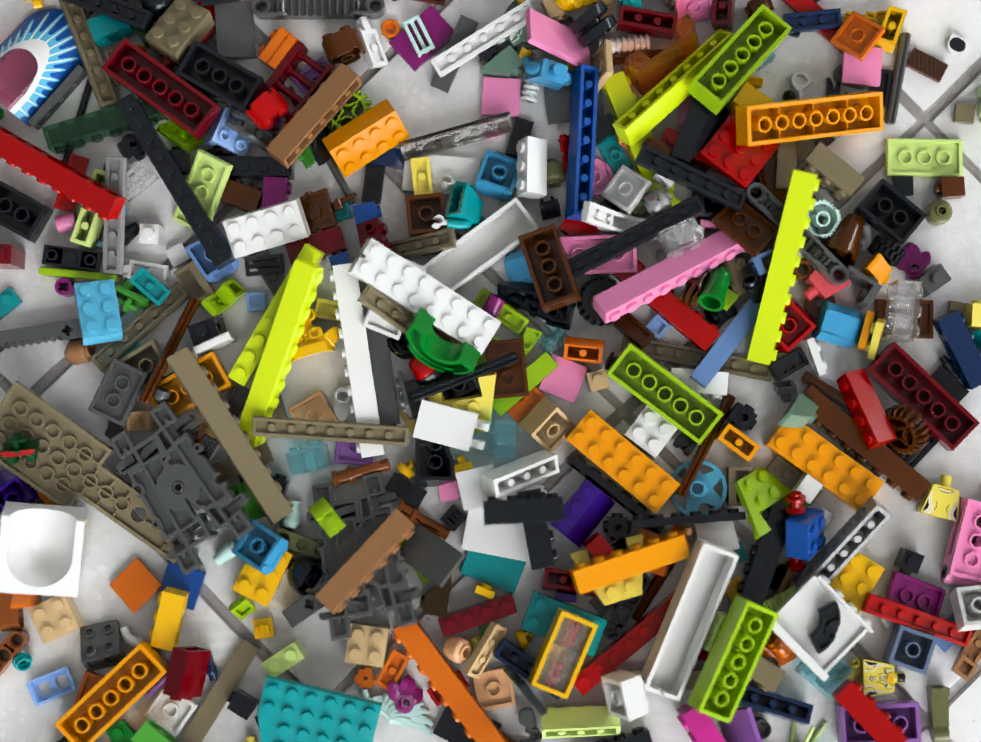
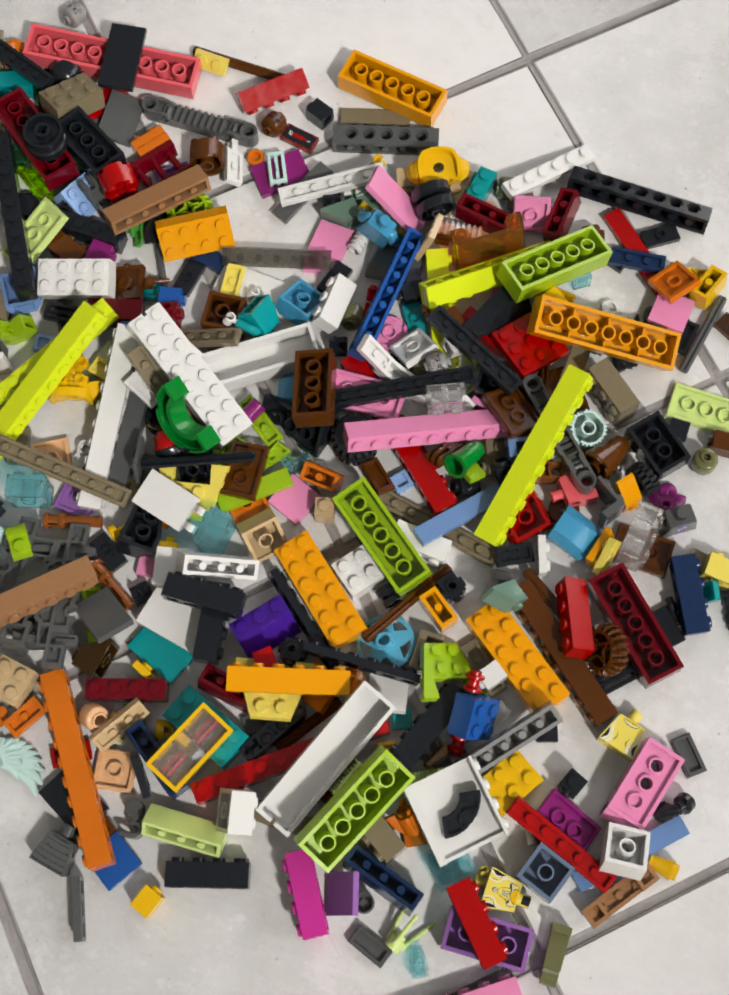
camera: 25 degrees right, 15 degrees down
magenta plate [387,674,423,714] -> none
dark purple tile [556,592,577,603] -> none
none -> black wheel [22,113,67,161]

